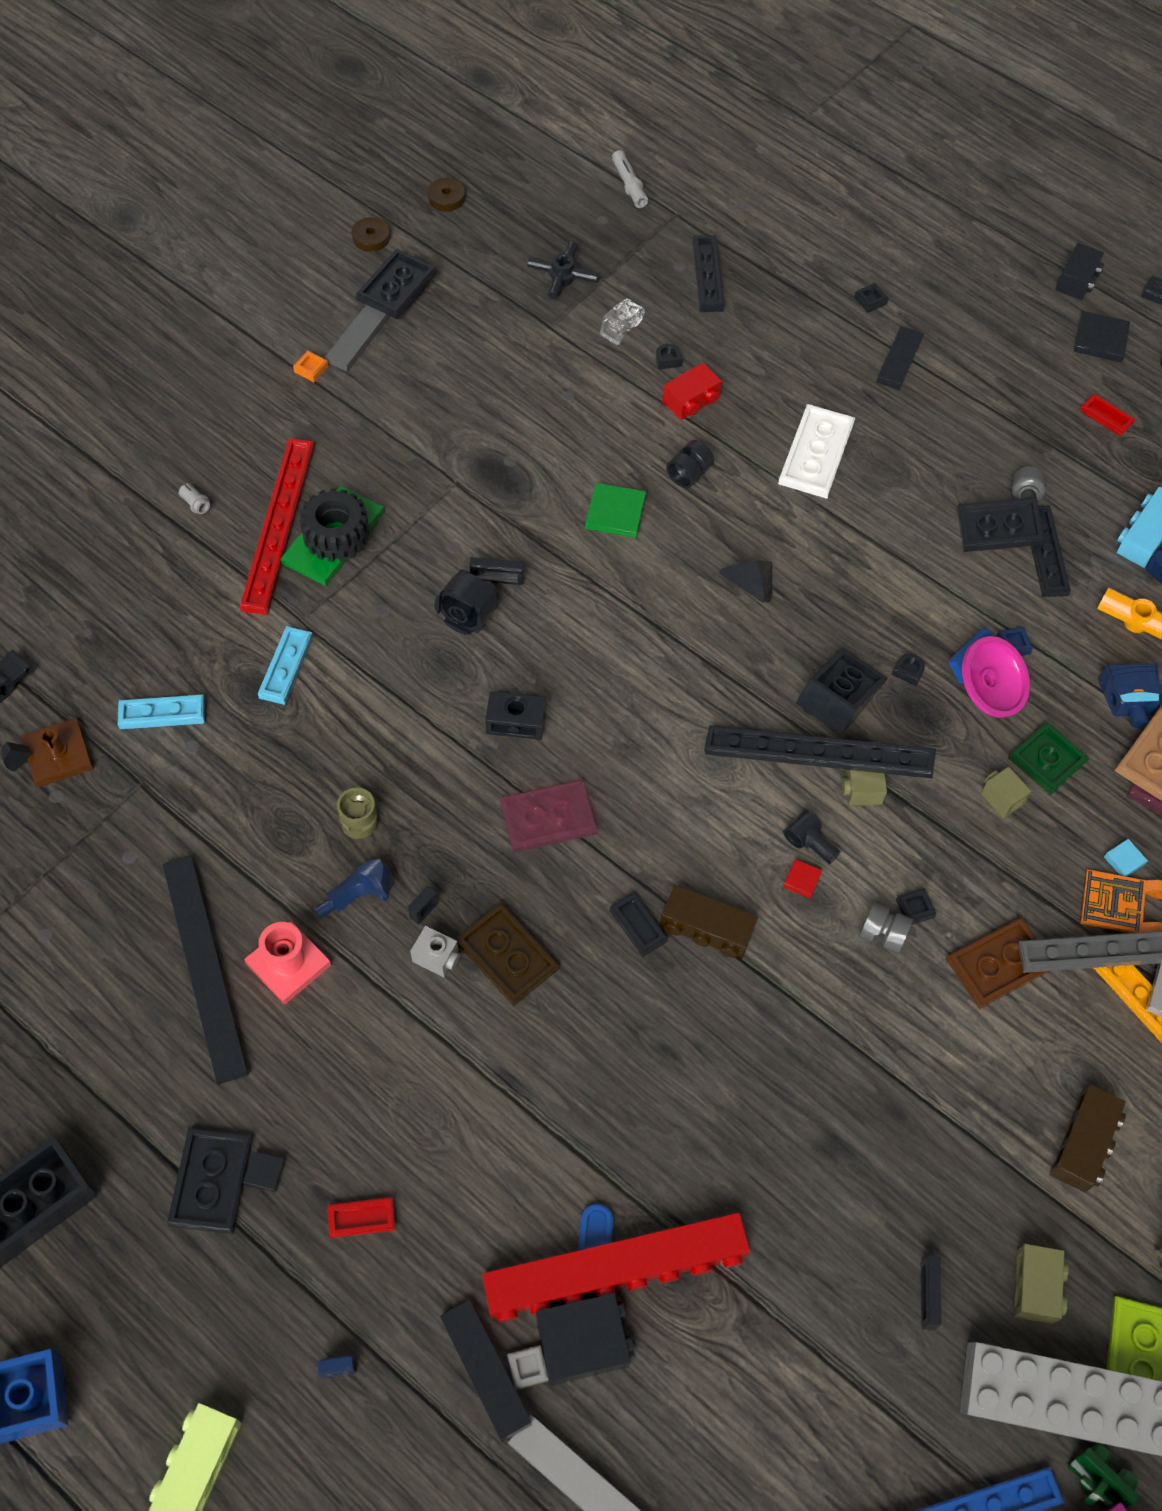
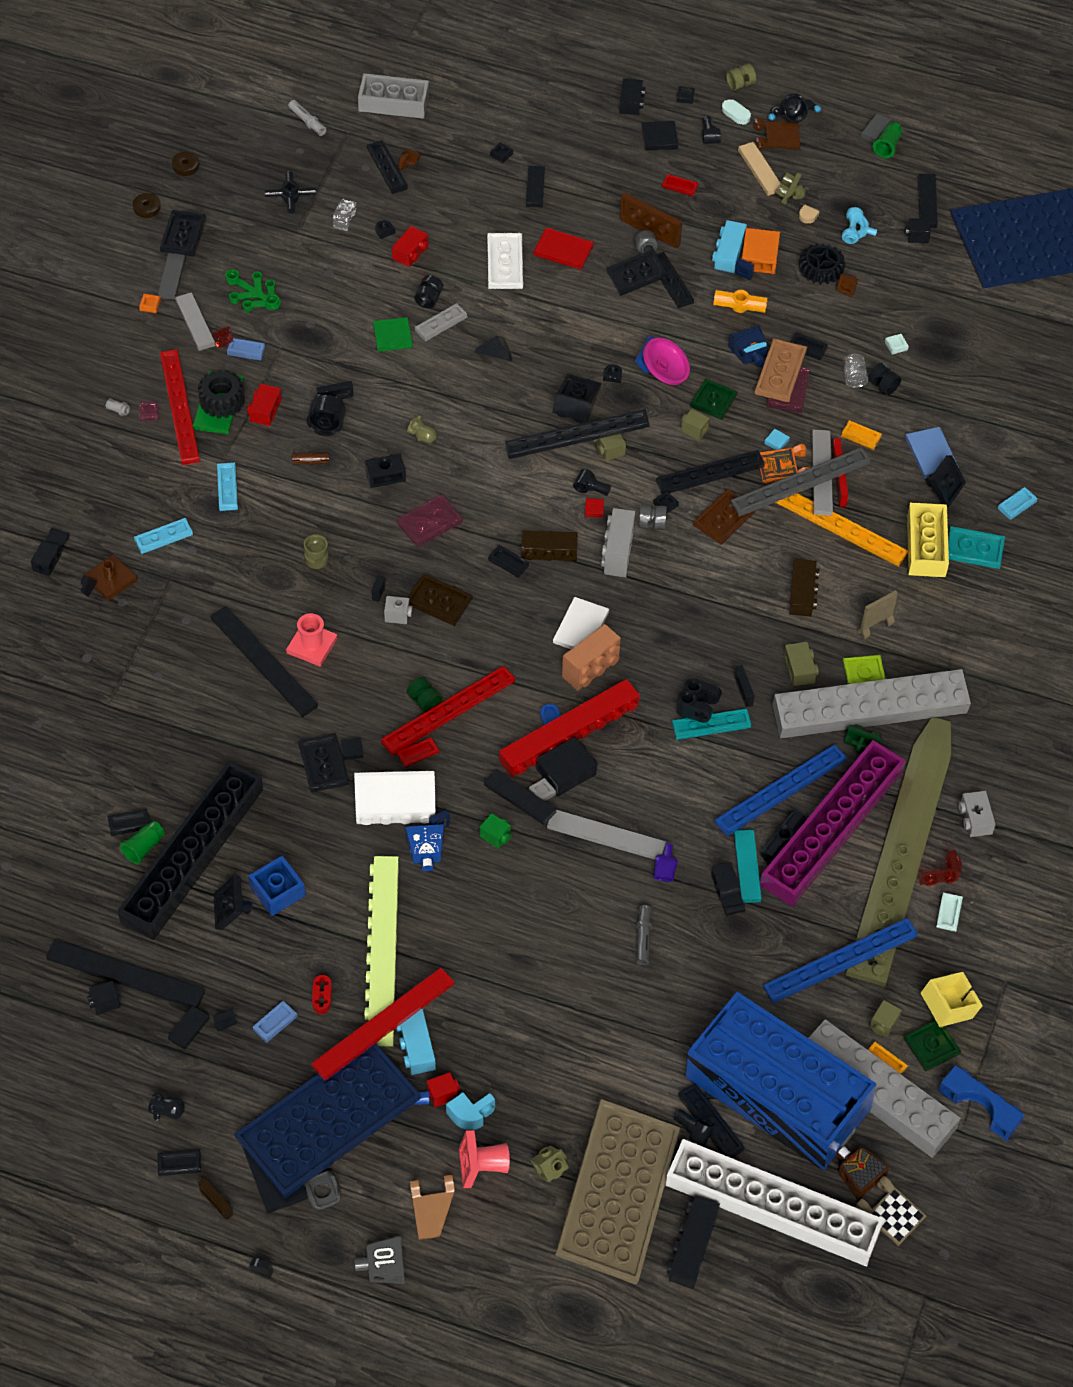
camera: 20 degrees left, 5 degrees down
dark blue animal [314,859,395,919] -> none
dark blue tile [996,627,1033,656] -> none
none -> clear pink tile [140,402,158,421]
none -> light grey tile [175,292,215,351]
none -> clear red tile [213,326,234,348]
none -> green plant [225,269,281,312]
none -> medium blue tile [227,338,266,361]
none -> red brick [247,384,282,426]
none -> reddish brown pin [292,451,329,466]
none -> white slope [354,771,435,825]
none -> light grey brick [358,74,429,119]
none -> red tile [381,666,515,756]
none -> reddish brown piece [398,149,421,170]
none -> blue torso [406,824,444,871]
none -> olive animal [407,415,437,443]
none -> dark green wheel [407,677,442,713]
none -> light grey tile [415,303,467,342]
none -> green brick [480,813,511,849]
none -> red tile [534,227,594,270]
none -> white tile [553,597,609,649]
none -> nougat brick [562,624,621,691]
none -> light grey brick [601,508,635,577]
none -> reddish brown tile [620,193,682,248]
none -> black tile [656,450,765,494]
none -> teal tile [672,708,751,740]
none -> black piece [676,679,722,723]

